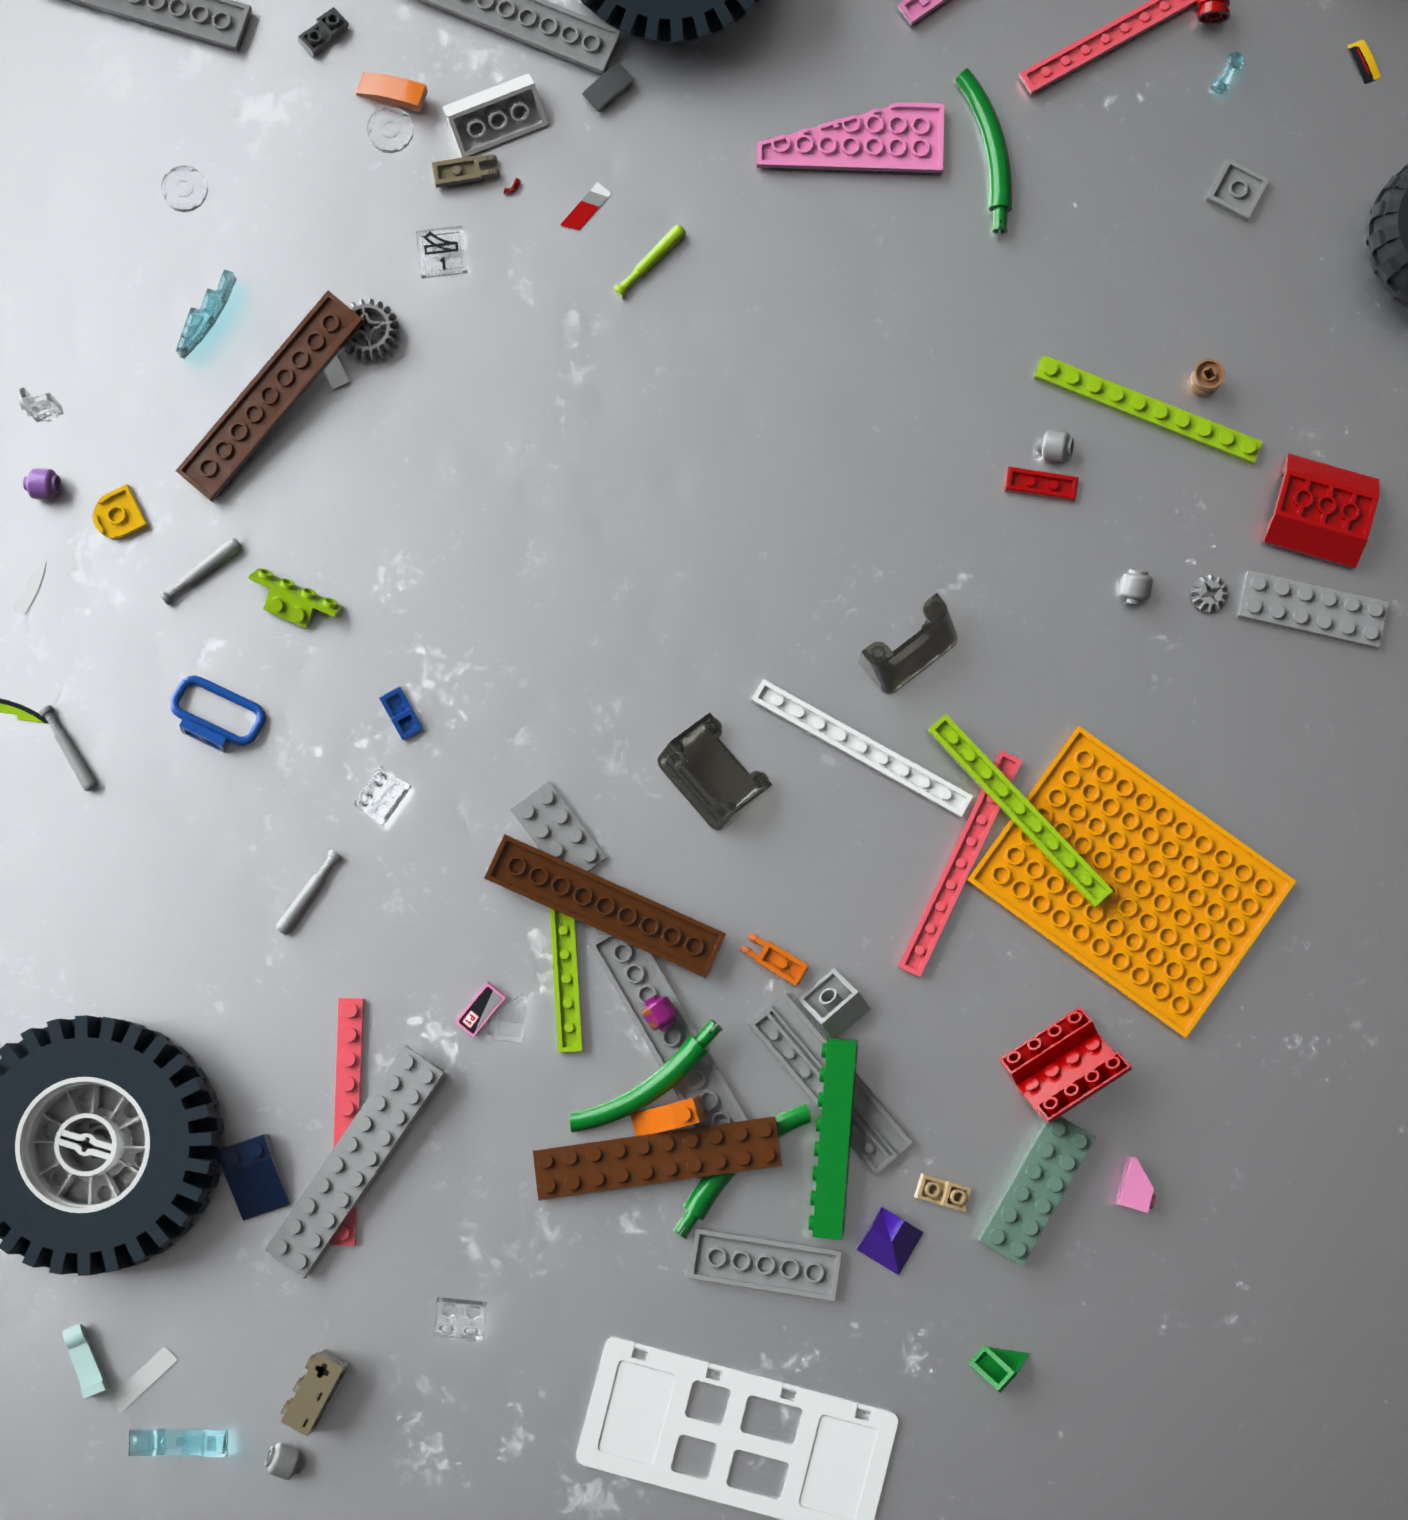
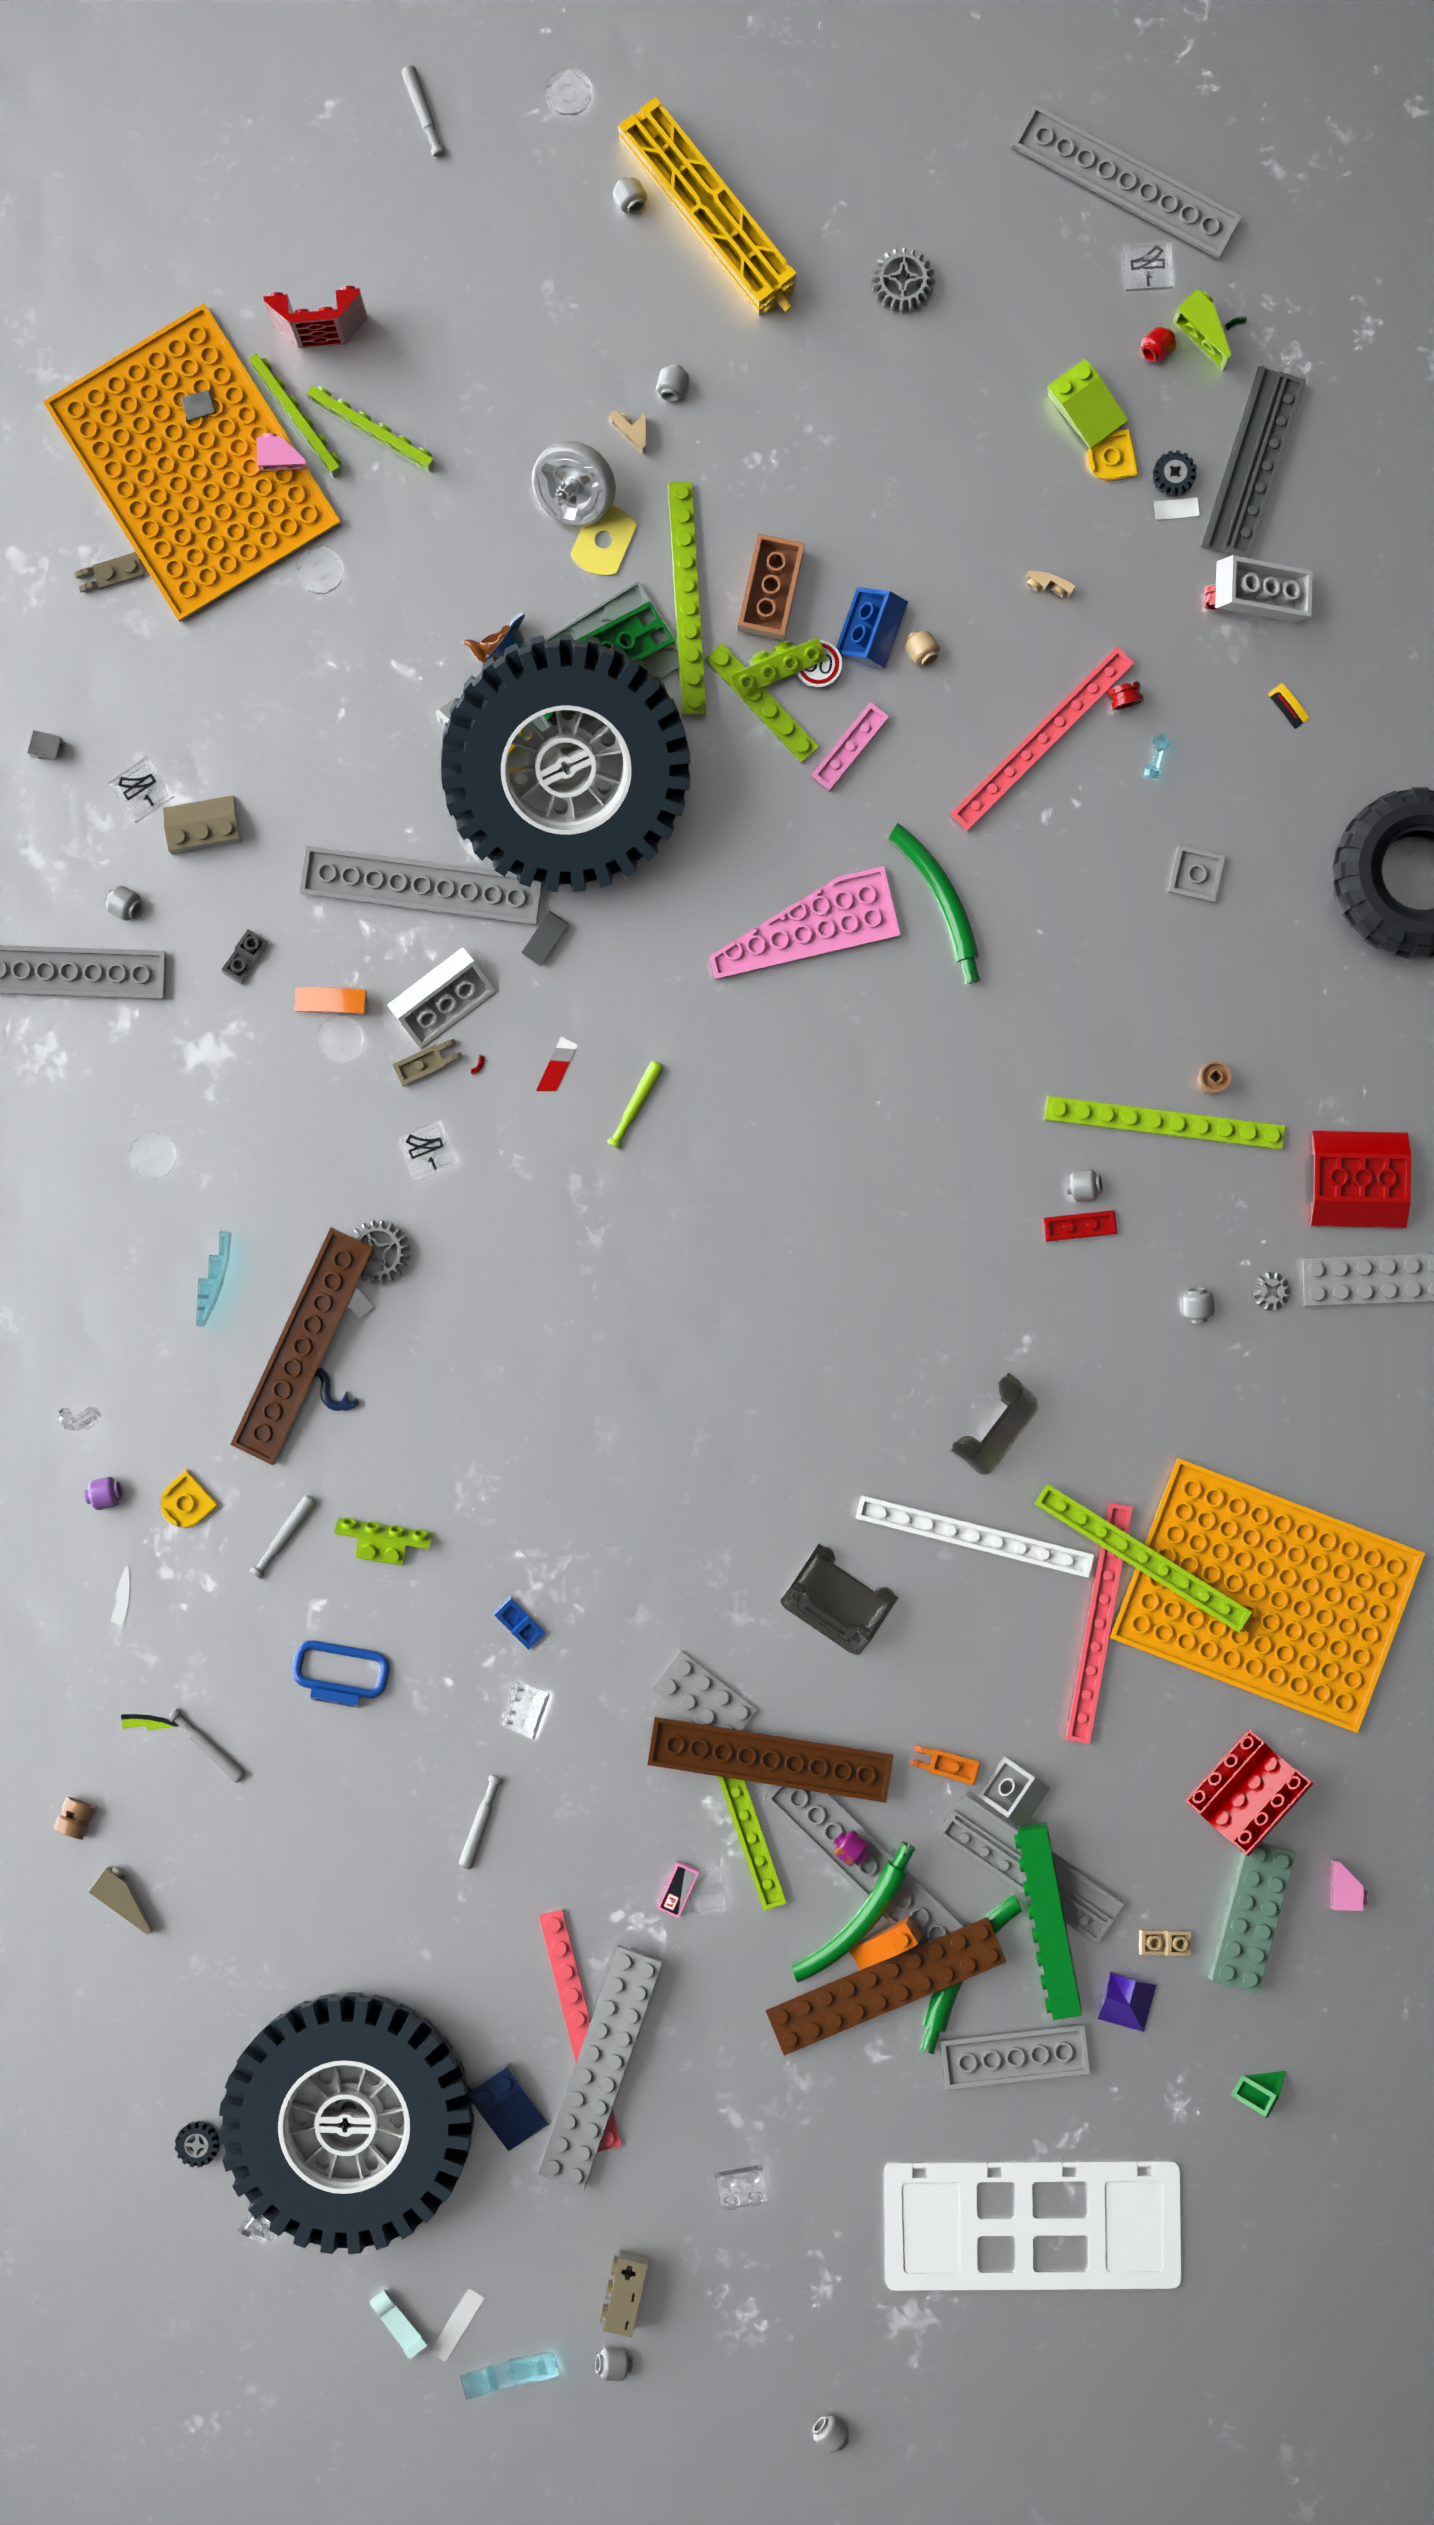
camera: 15 degrees left, 5 degrees up
none -> dark blue animal [316,1367,359,1411]

